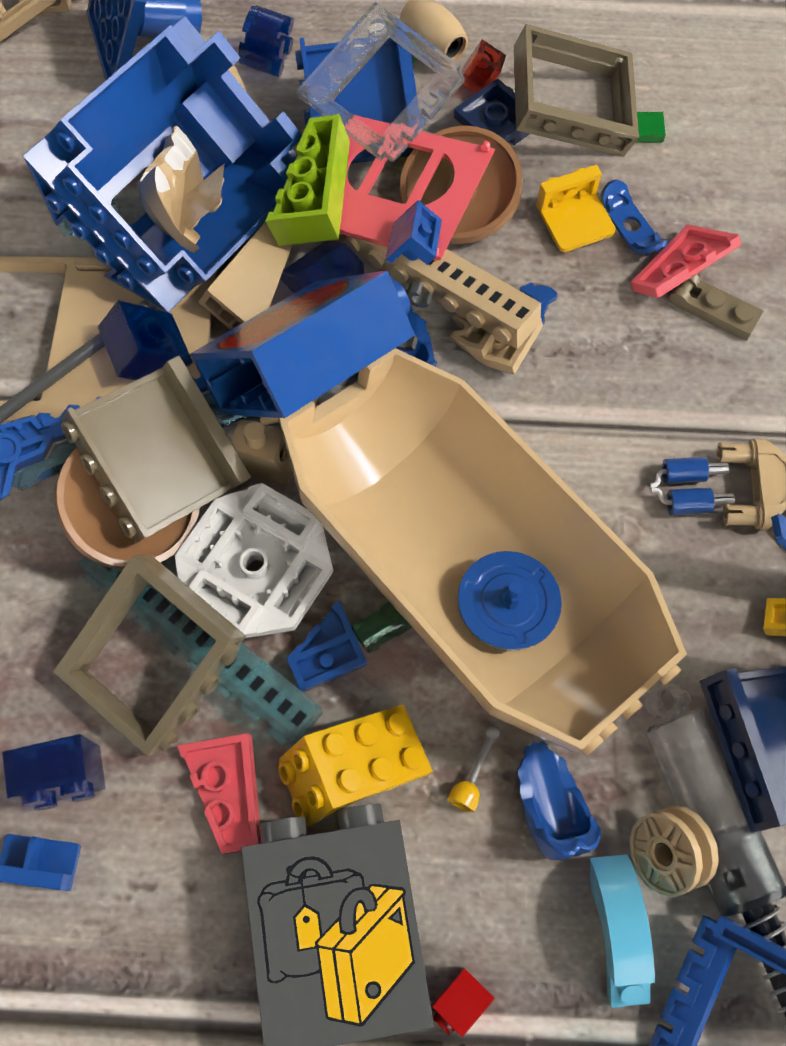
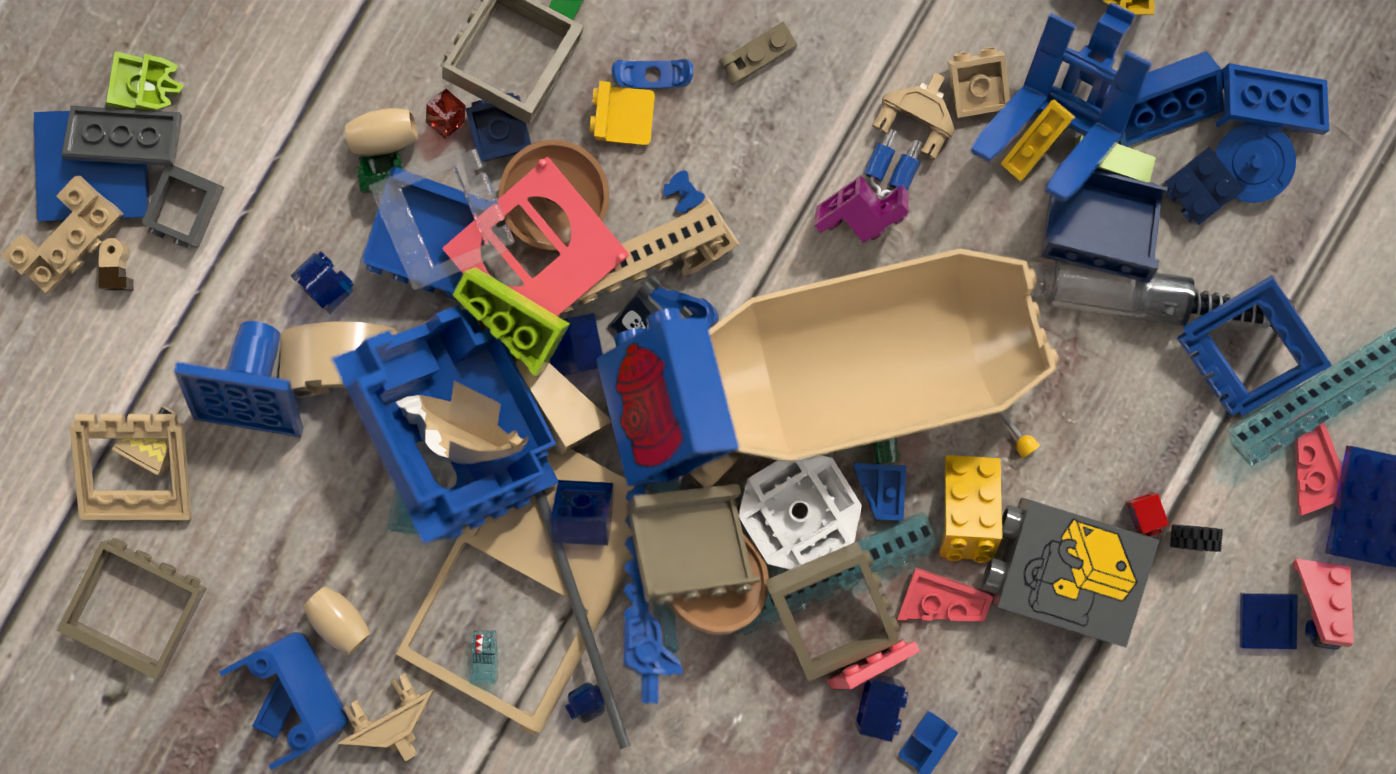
camera: 60 degrees left, 20 degrees up
blue panel [385,200,442,265] -> none
blue piece [458,551,562,650] -> none
blue hair [516,741,601,861] -> none
medium azure arch [590,854,655,1008] -> none
tan wheel [630,805,719,897] -> none
coral wing [631,224,741,298] -> none
none -> magenta bracket [814,175,909,243]
none -> coral wing [827,639,920,689]

